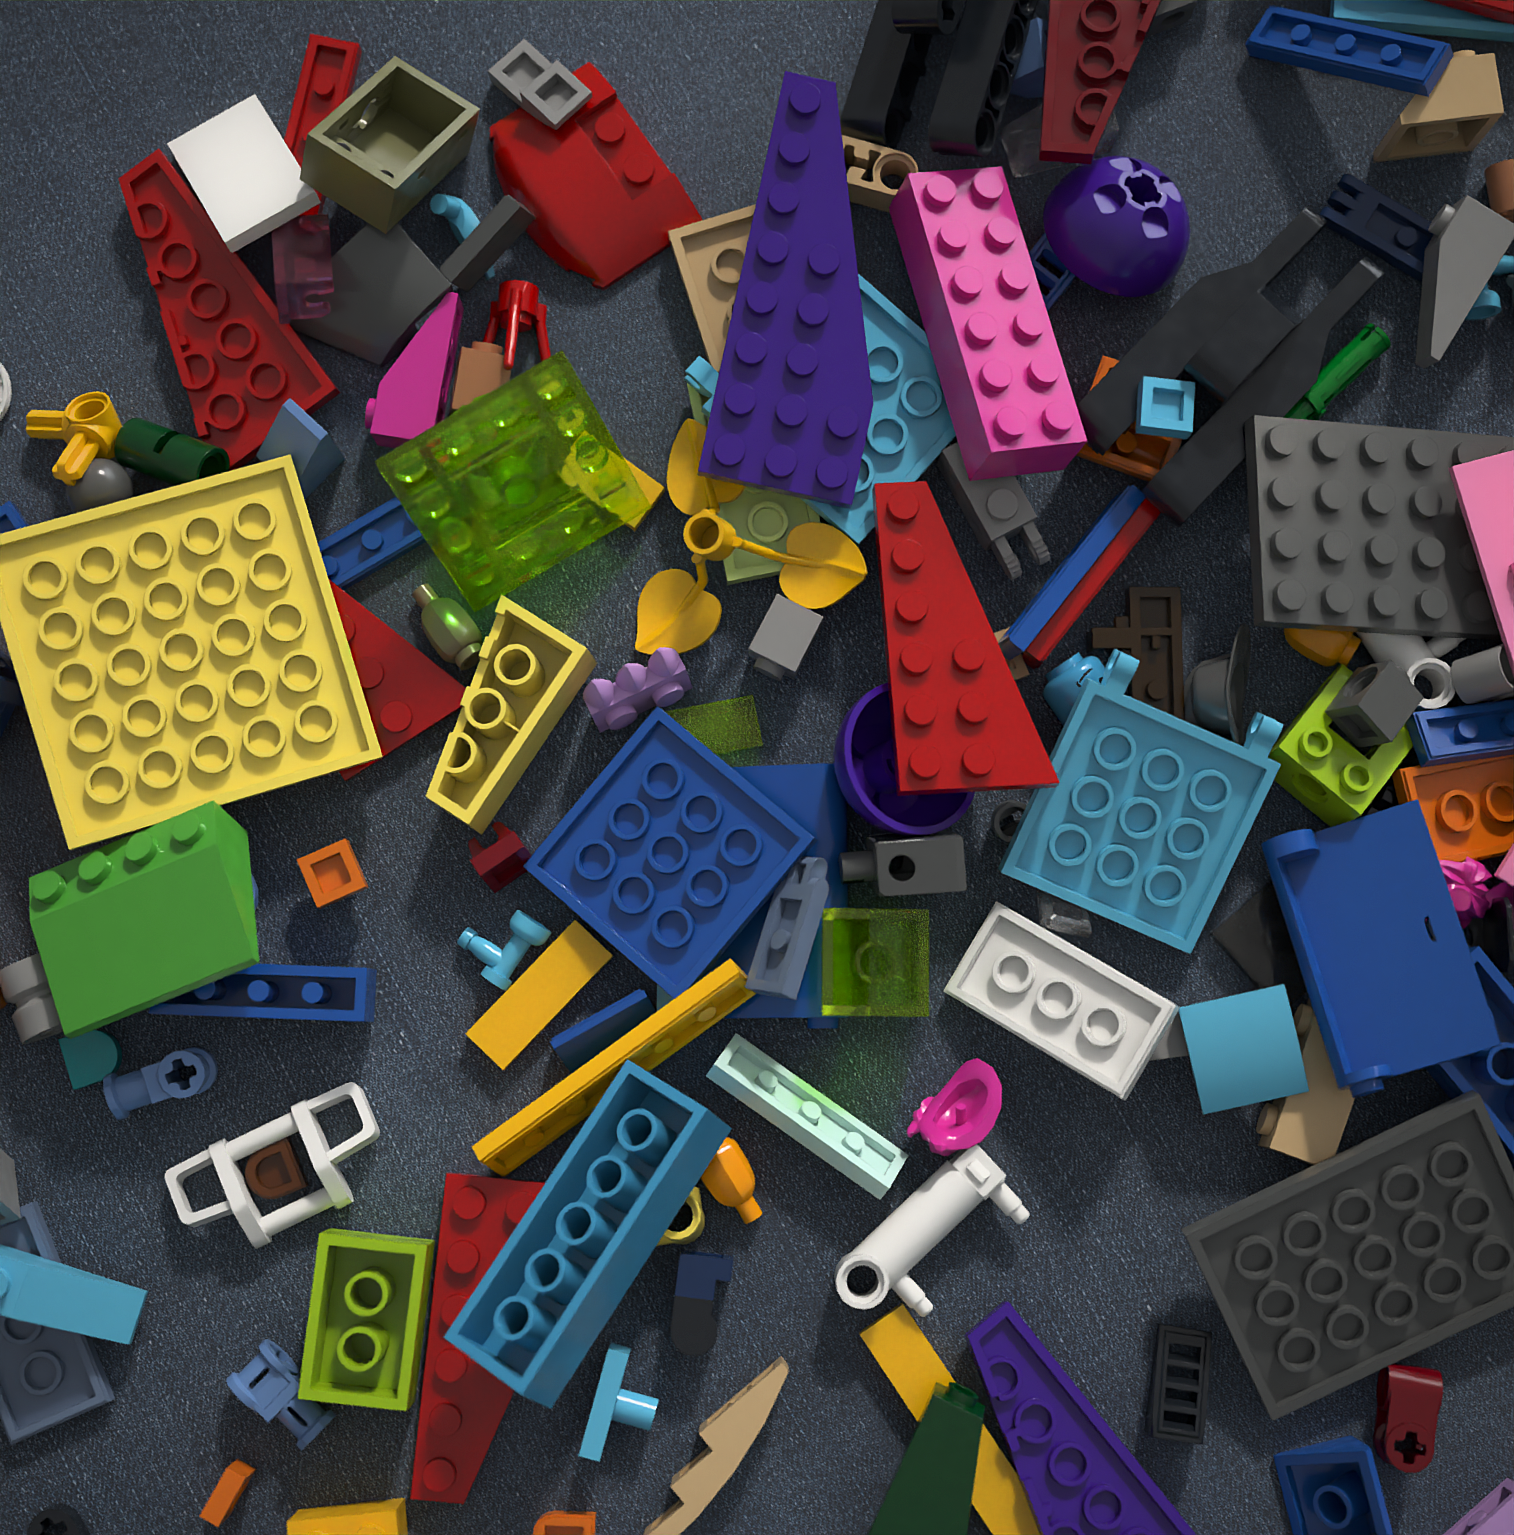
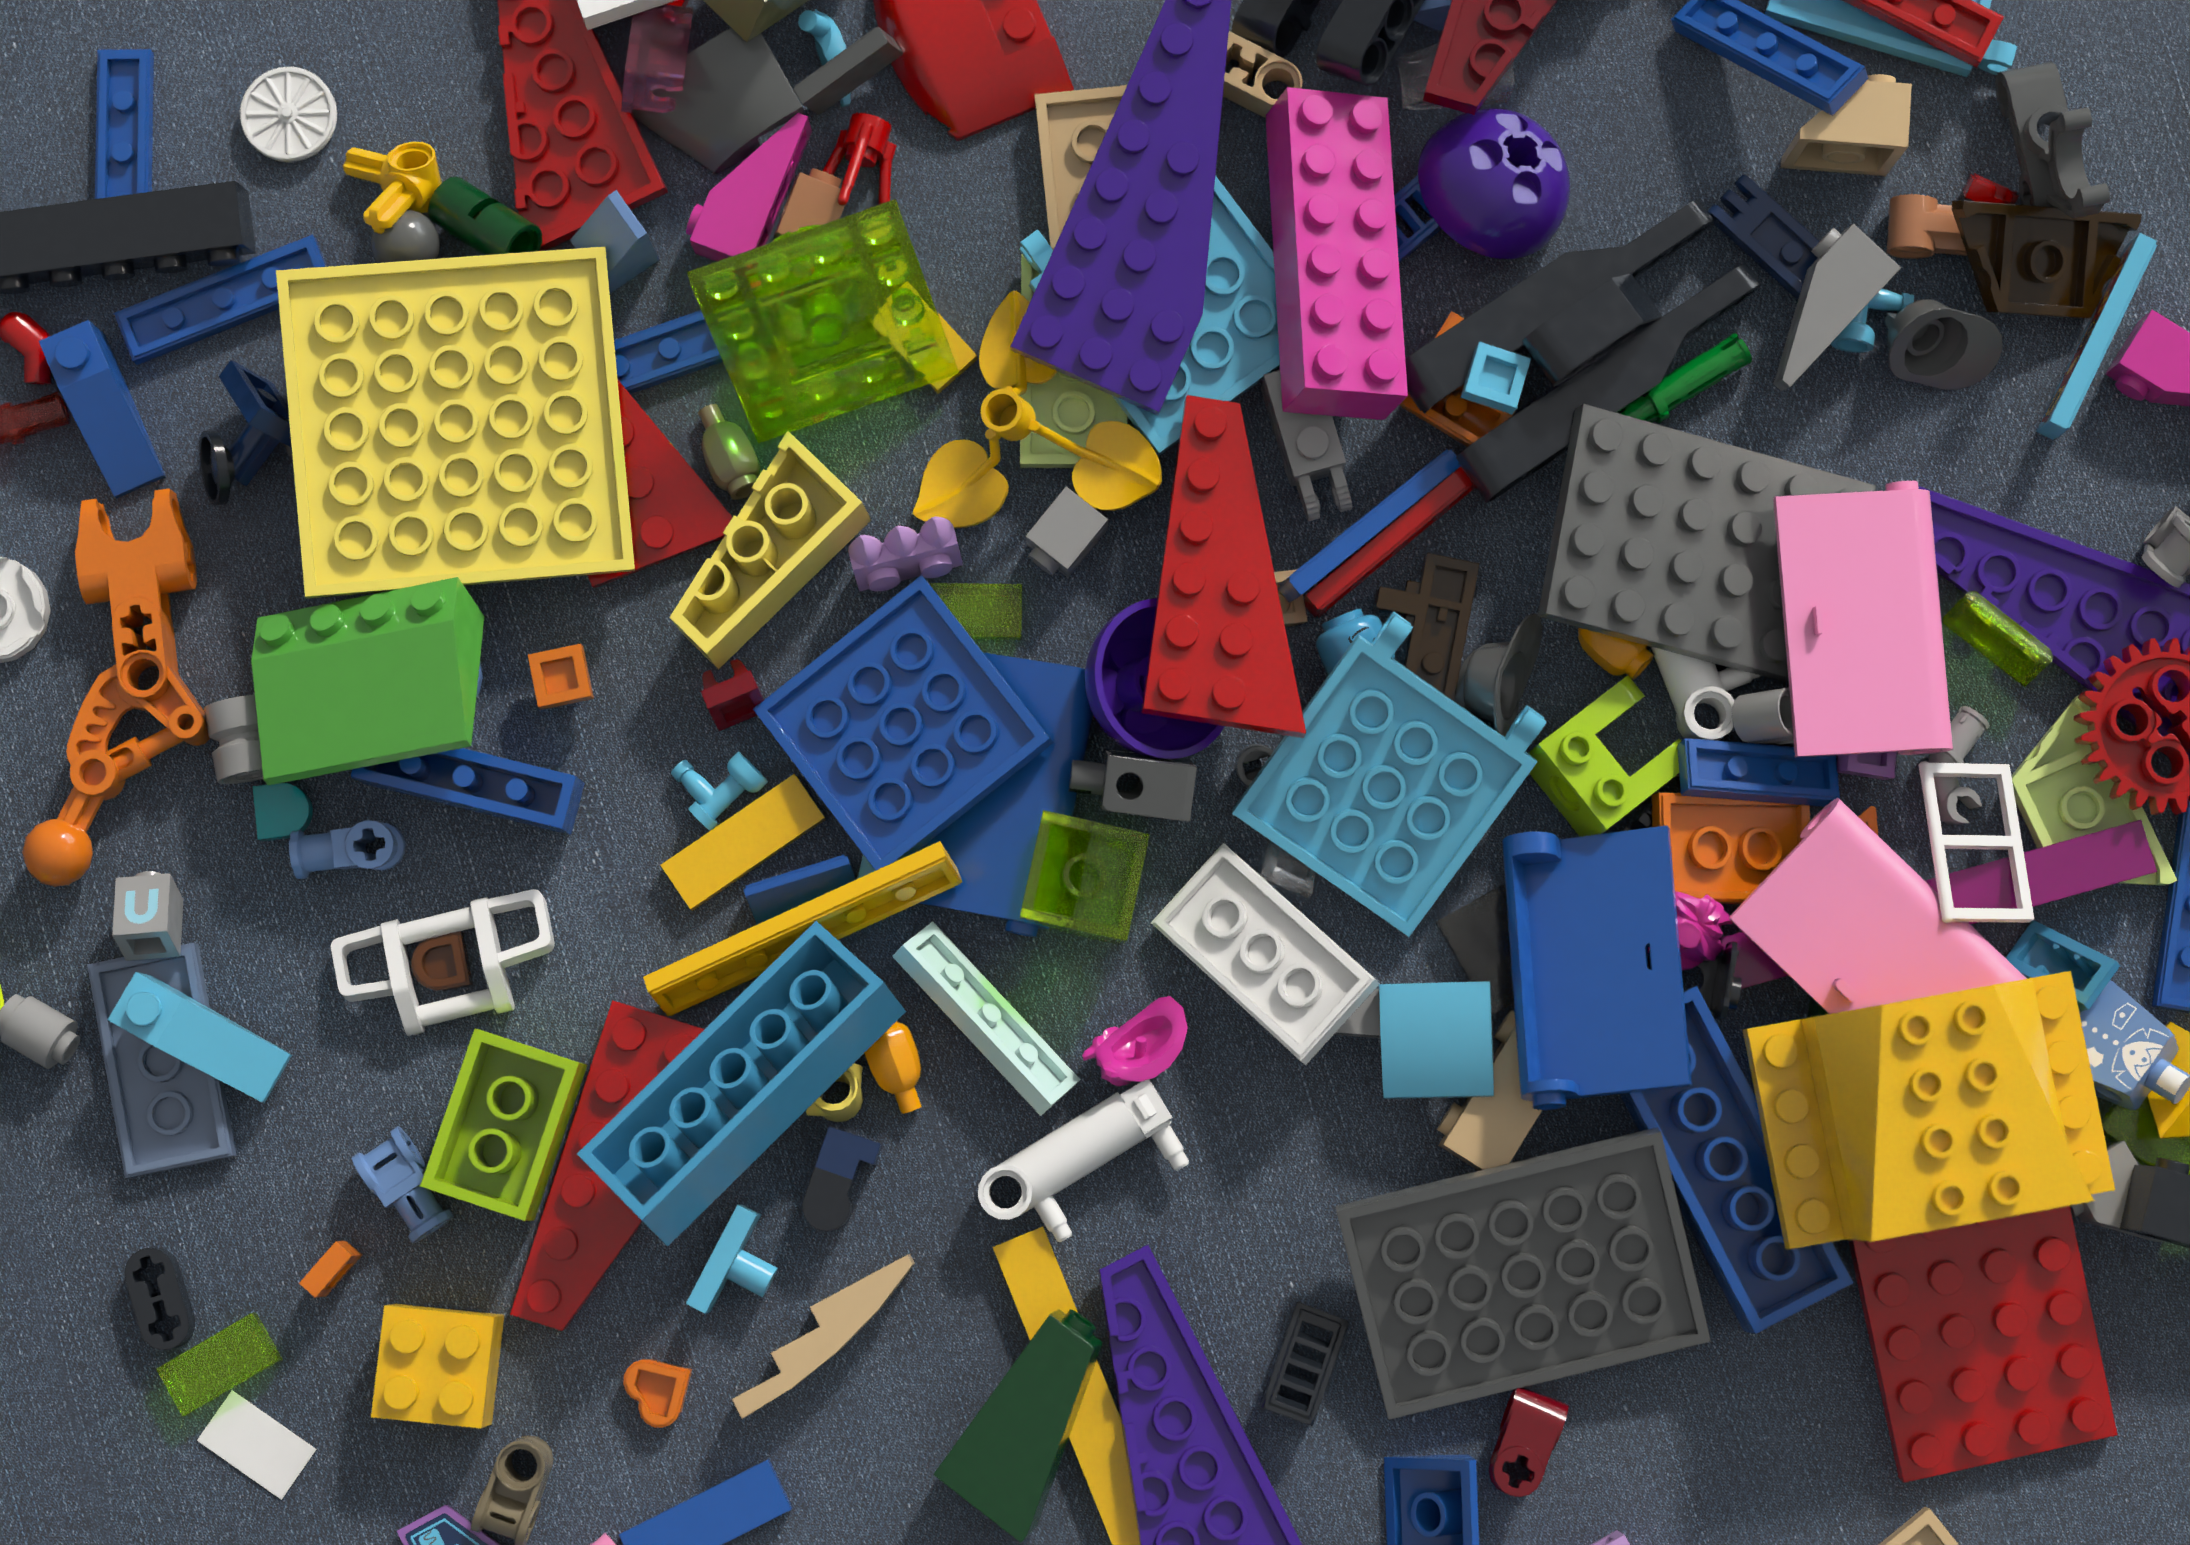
camera: 15 degrees right, 0 degrees up
sand blue hinge [745,856,829,1000] -> none
dark grey brick [1325,660,1424,748] -> none

